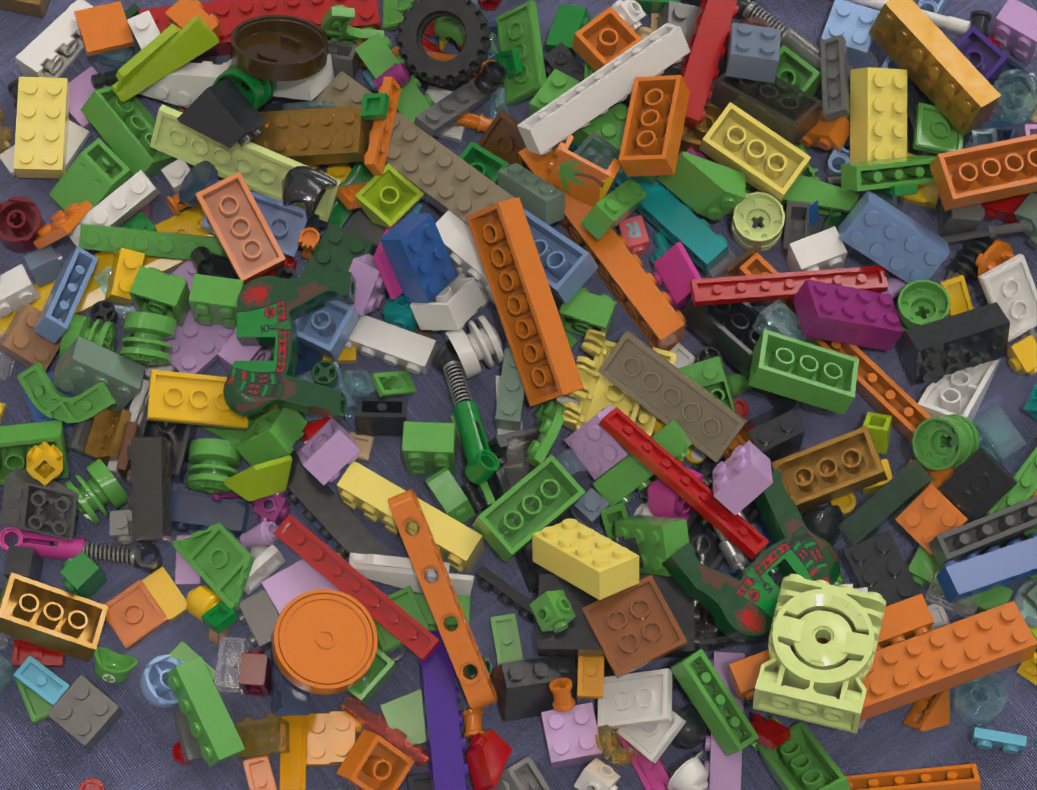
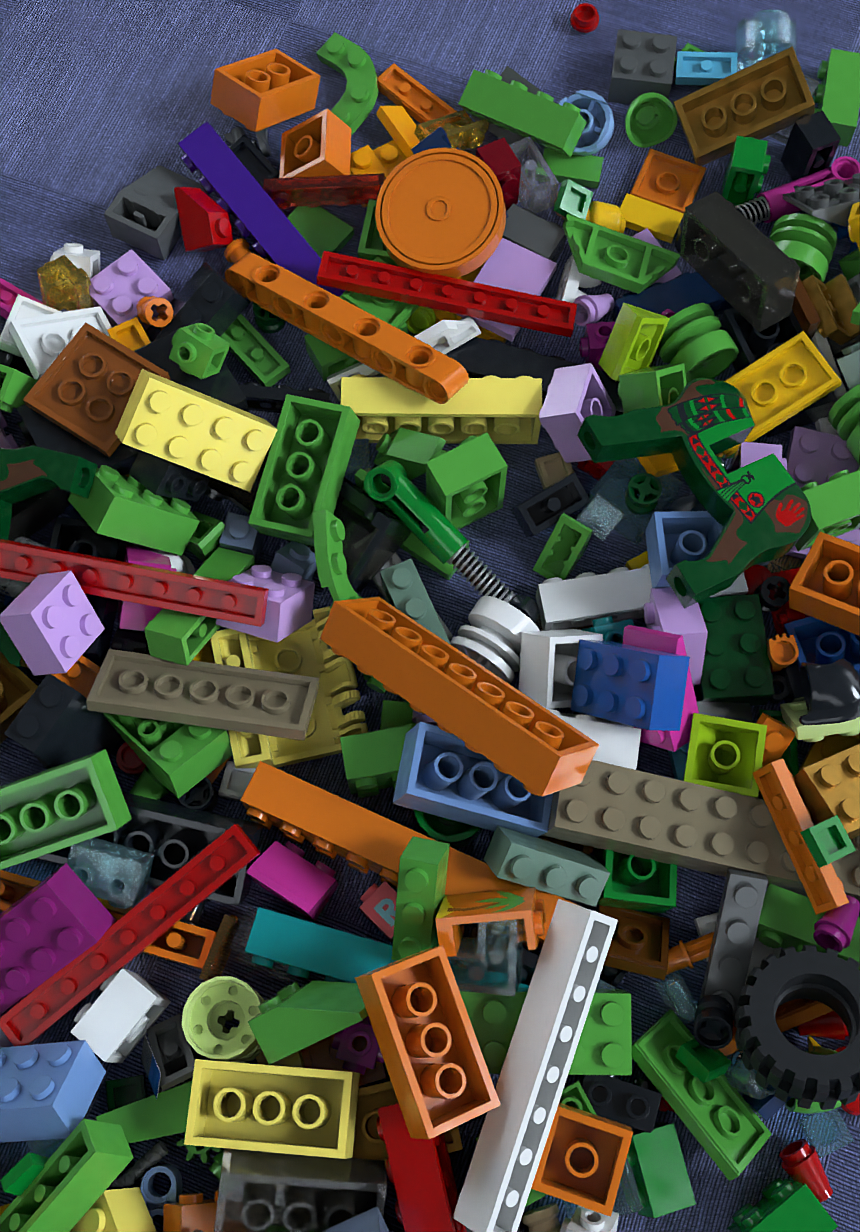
camera: 145 degrees right, 0 degrees up
teal arm [650,232,671,265] -> none

